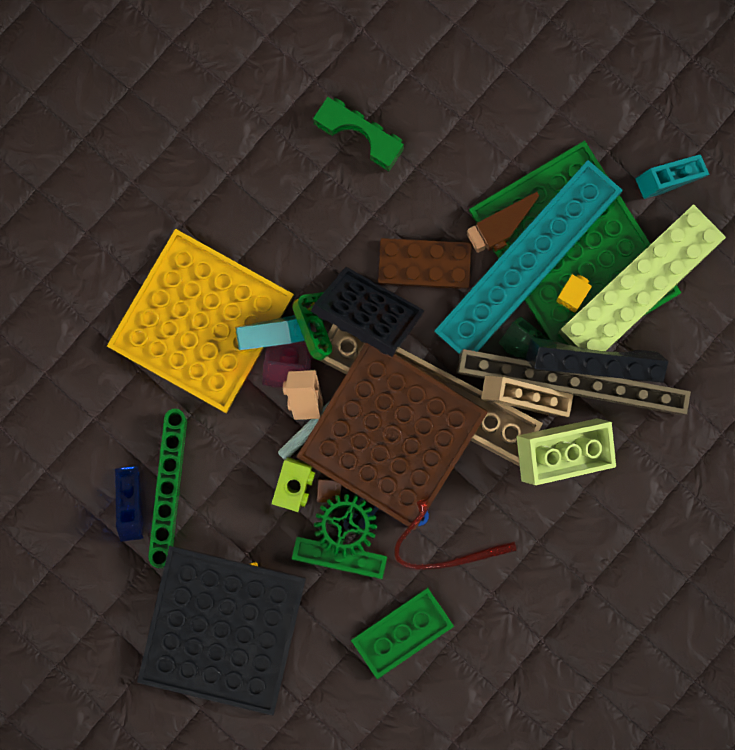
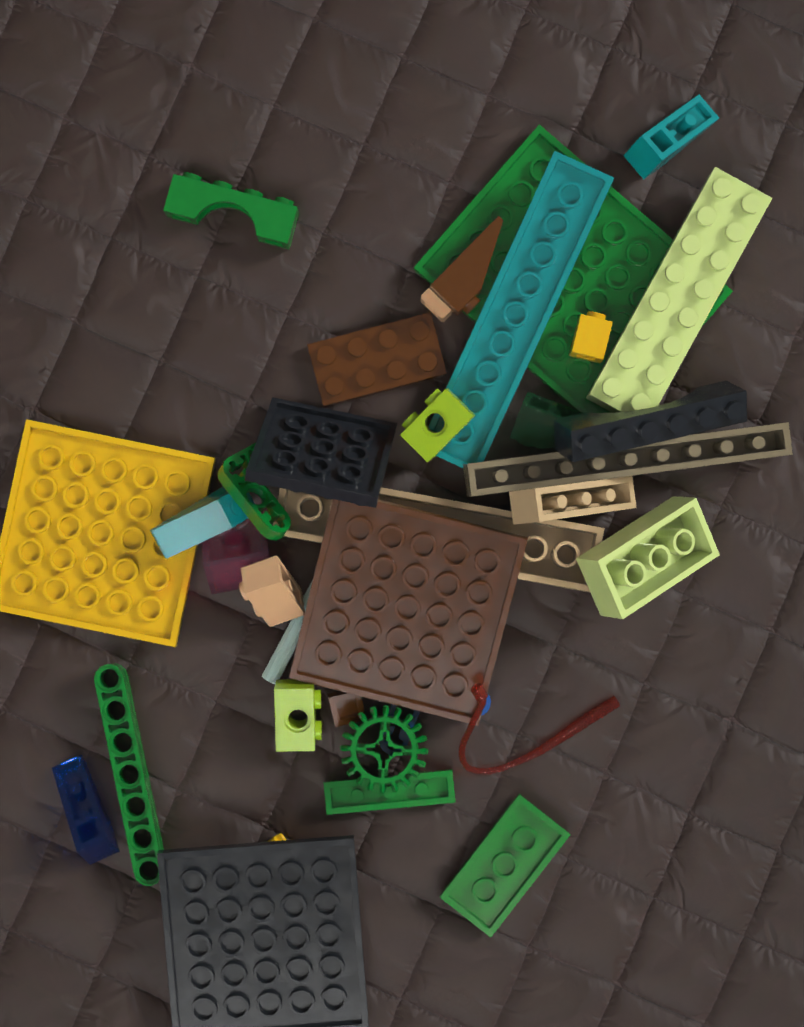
camera: 20 degrees left, 5 degrees up
none -> lime brick [400,388,476,463]

